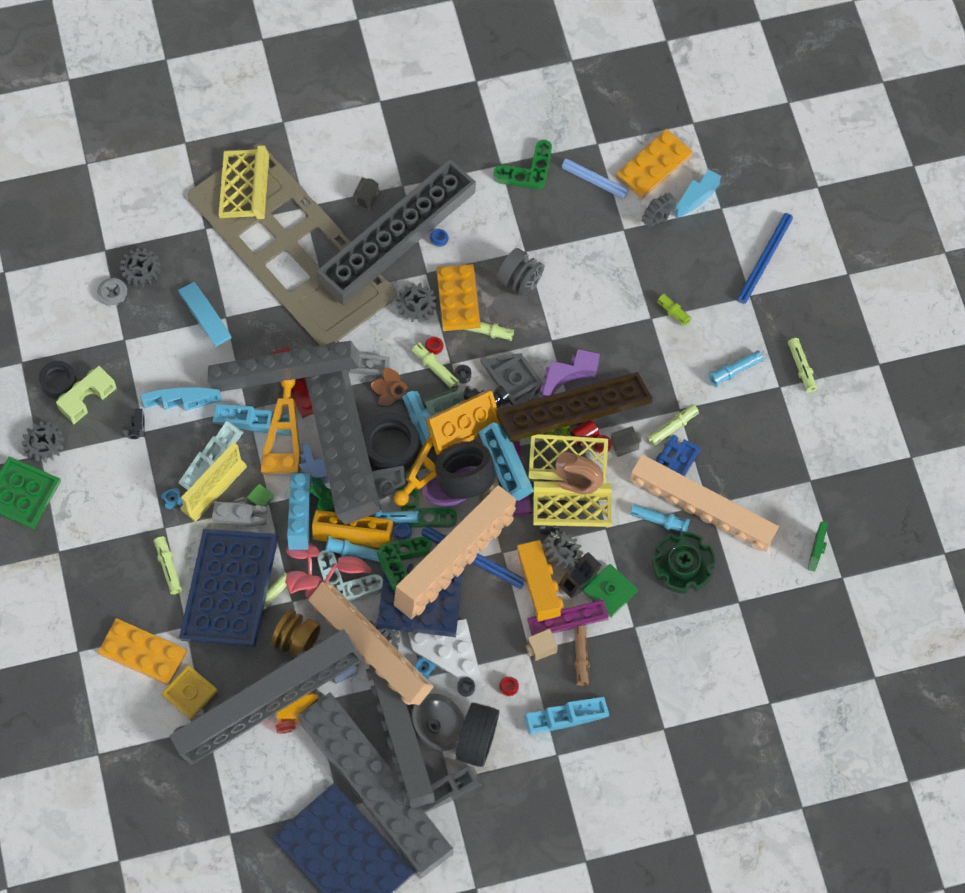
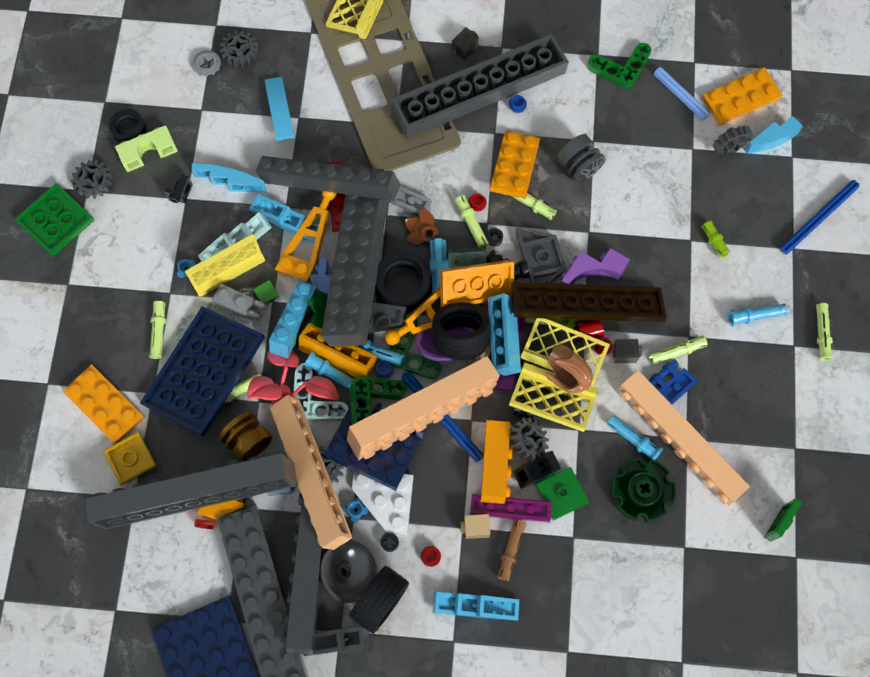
camera: 20 degrees right, 5 degrees up
dark grey gear [396,283,436,323] -> none

